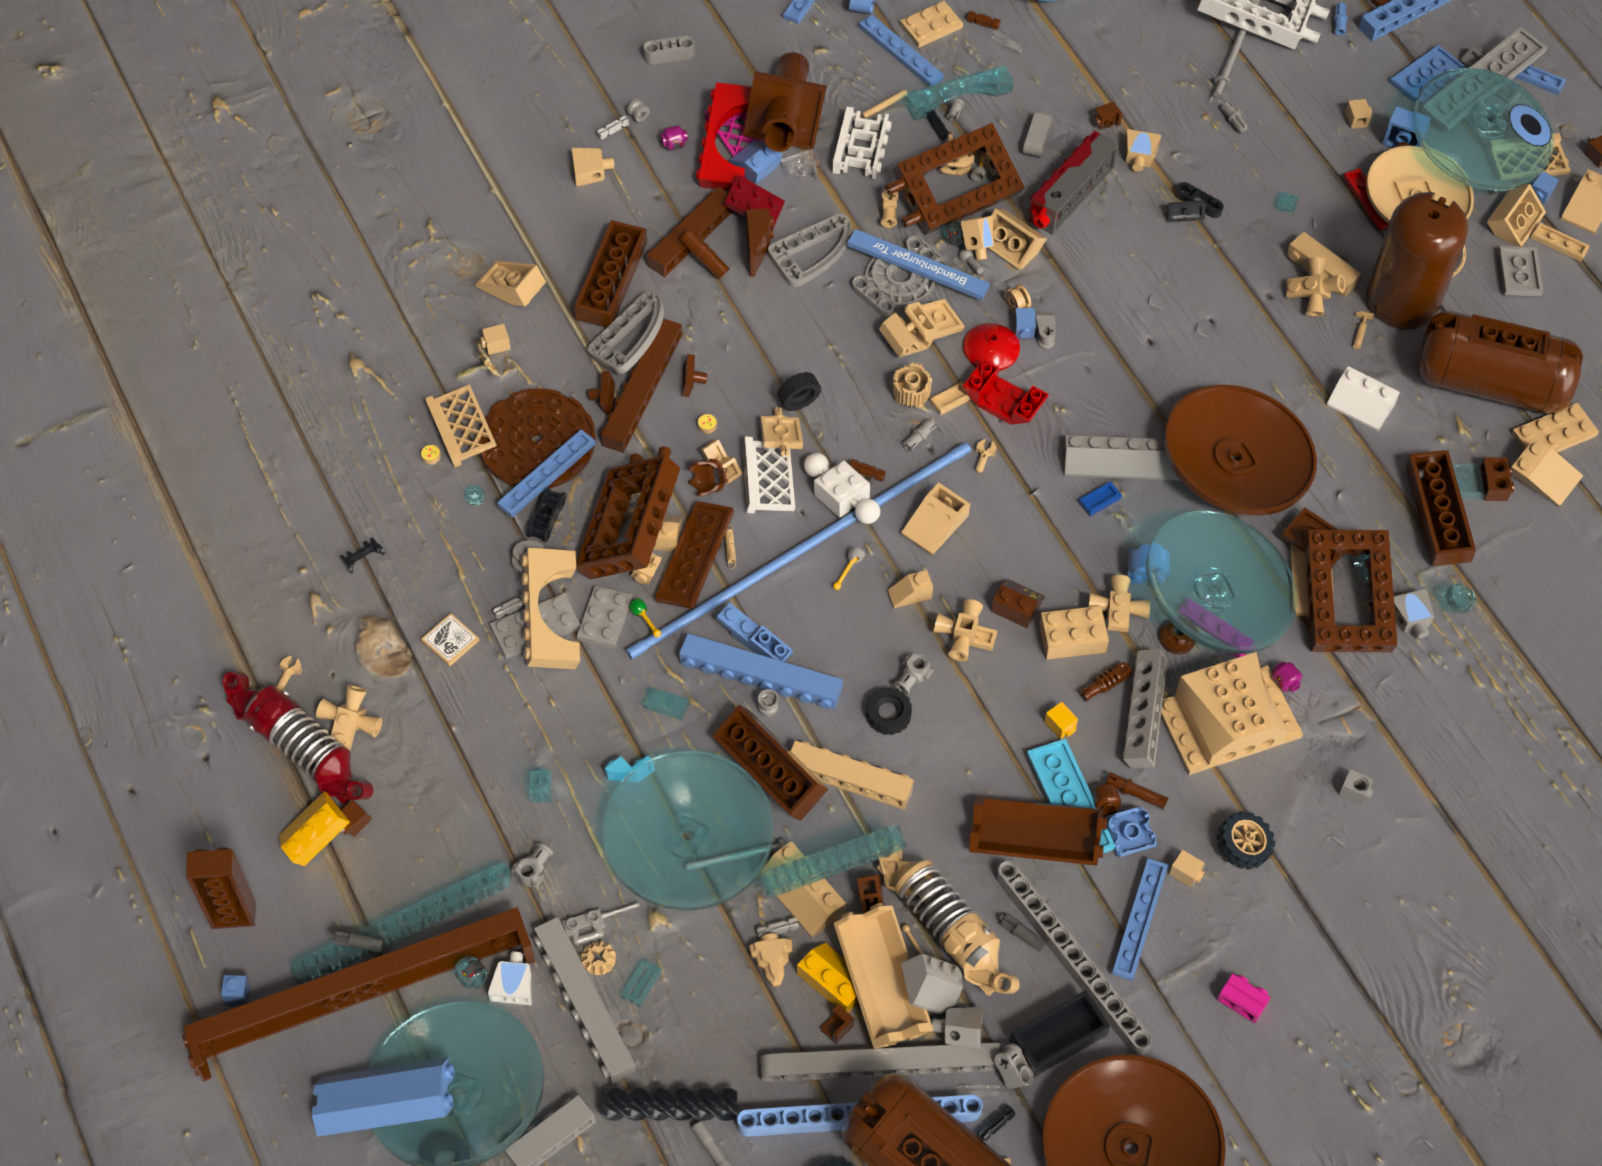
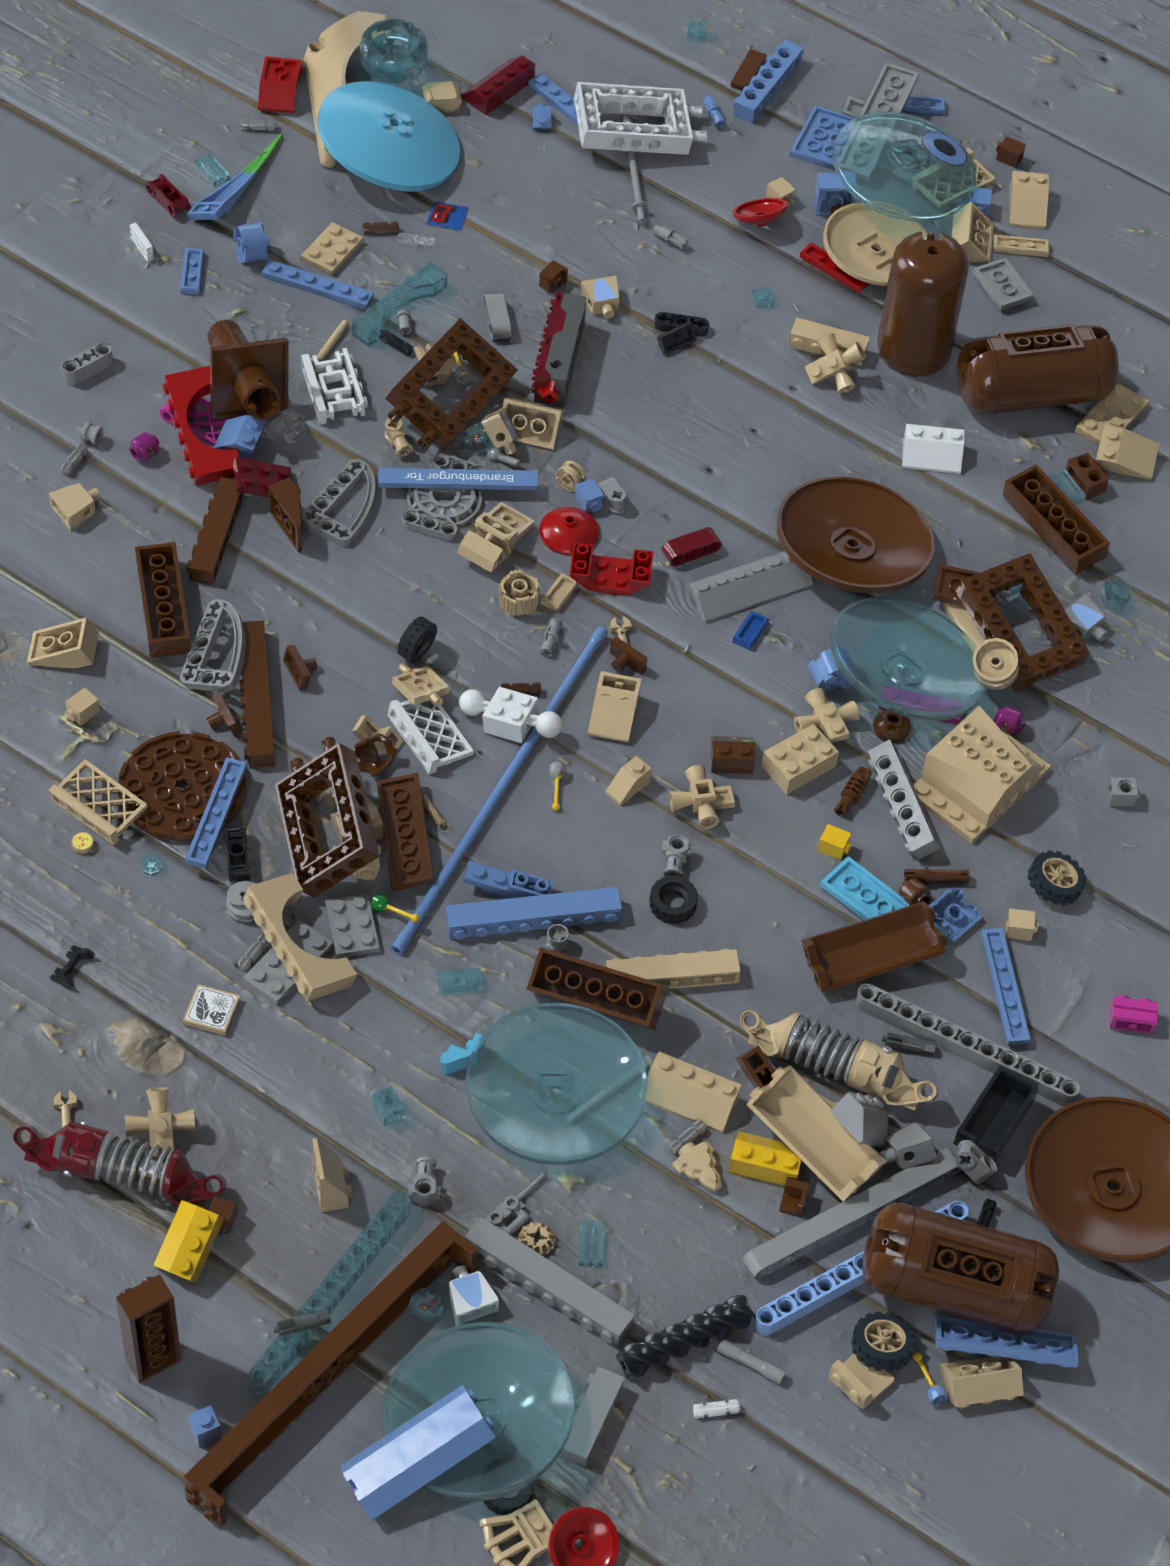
camera: 30 degrees left, 5 degrees down
reddish brown axle [680,229,730,279] -> none
tile [698,414,717,434] -> none
clear light blue beam [760,825,907,897] -> none
tan piece [1353,311,1374,349] -> none
none -> tan slope [312,1138,352,1212]
none -> sticker [426,201,468,231]
none -> reddish brown tile [610,636,648,675]
none -> dark red beam [661,527,722,567]
none -> red dish [733,198,788,227]
none -> tan wheel [973,638,1019,690]

